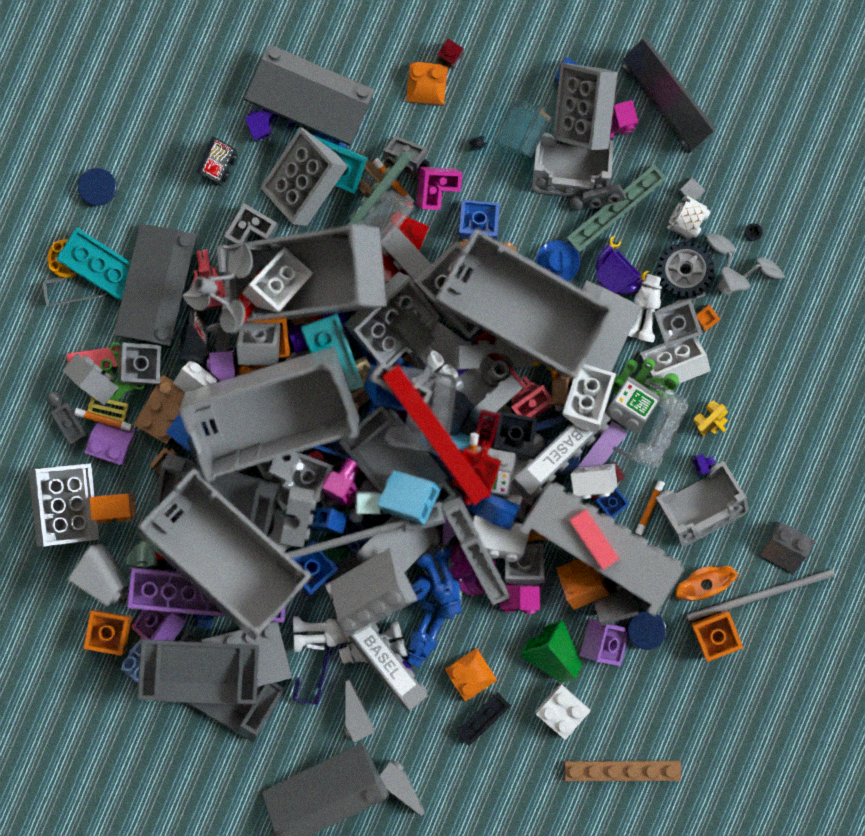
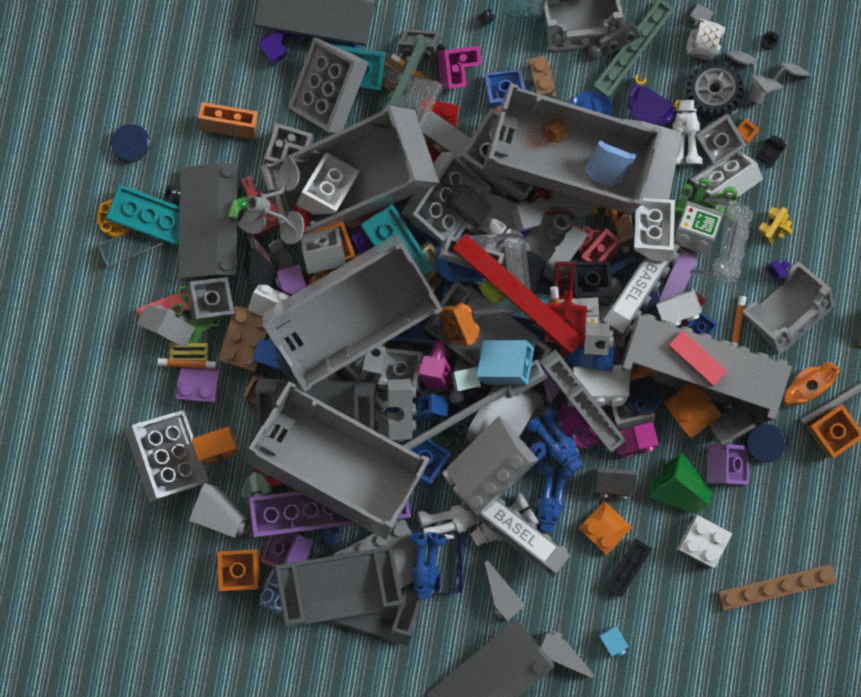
camera: 15 degrees left, 5 degrees down
dark grey plate [47,391,87,445] -> none
slope [196,136,238,186] -> none
none -> black bush [164,185,181,203]
none -> orange brick [198,102,258,140]
none -> bright green arm [228,197,248,220]
none -> blue piece [410,532,446,599]
none -> orange slope [438,303,480,346]
none -> lime brick [479,280,506,305]
none -> medium nougat window [527,56,557,98]
none -> clear orange gear [542,118,568,143]
none -> light grey brick [584,322,613,355]
none -> light blue slope [585,141,636,187]
none -> flat silver slope [593,468,638,499]
none -> medium azure brick [598,625,629,658]
none -> dark blue tile [626,376,664,415]
none -> black bracket [755,135,787,167]

